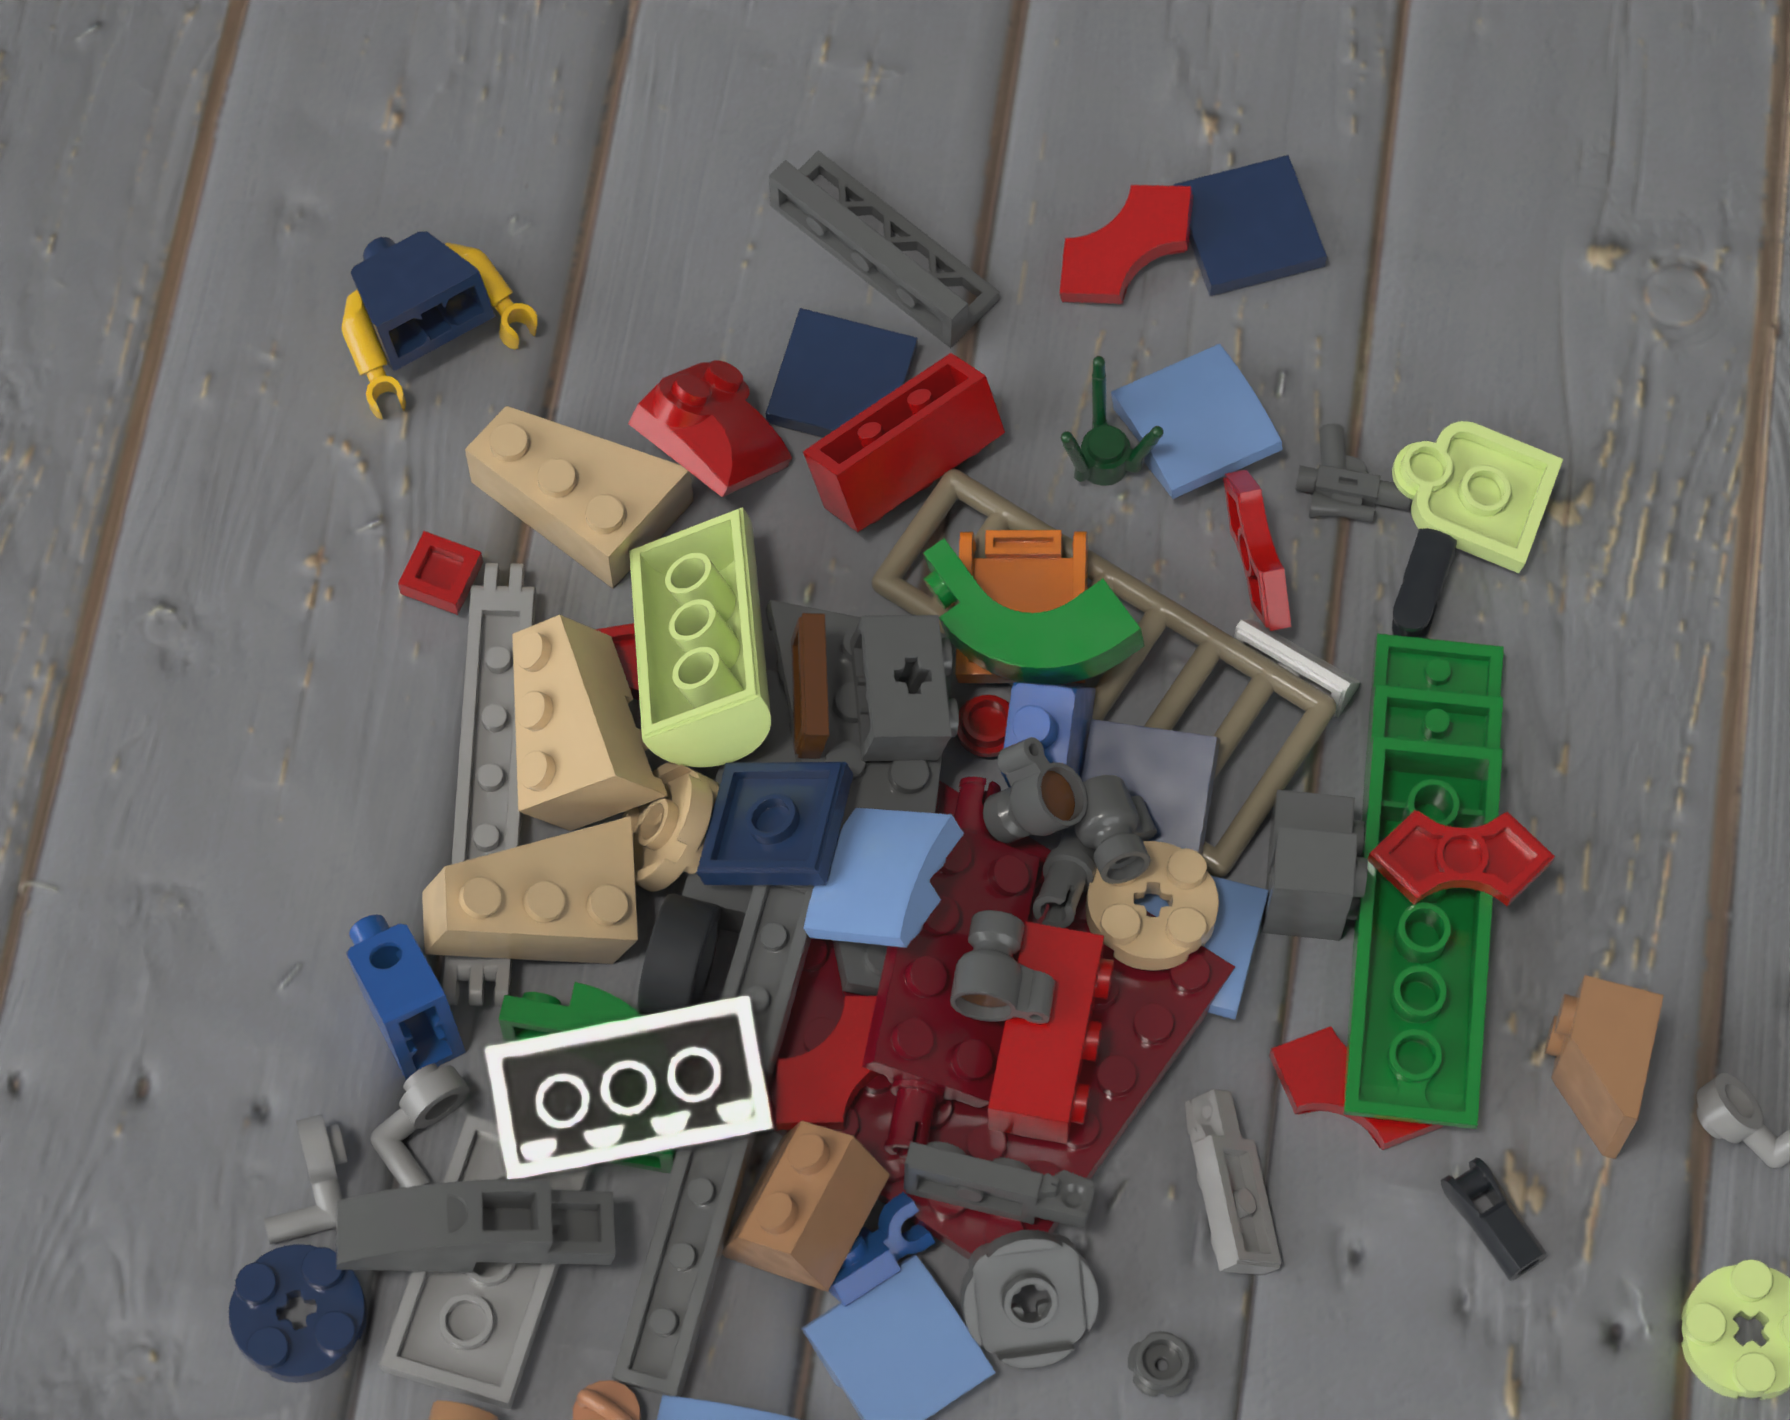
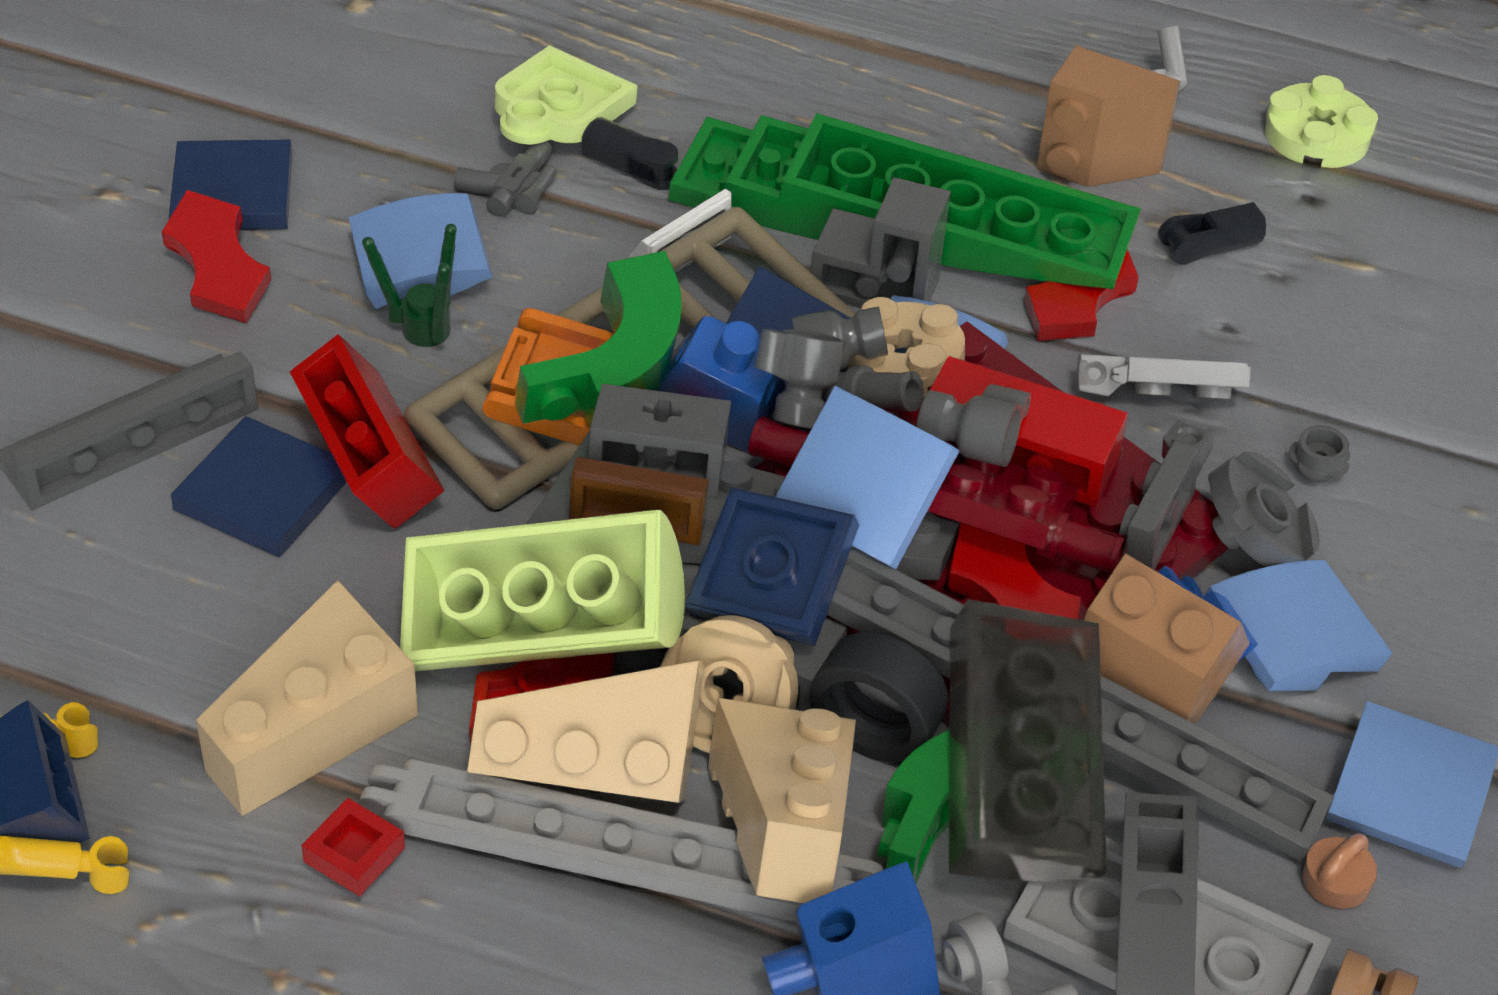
camera: 80 degrees left, 20 degrees down
red slope [628,360,792,497] -> none
red tile [1223,469,1292,631] -> none
red tile [1368,810,1555,907] -> none

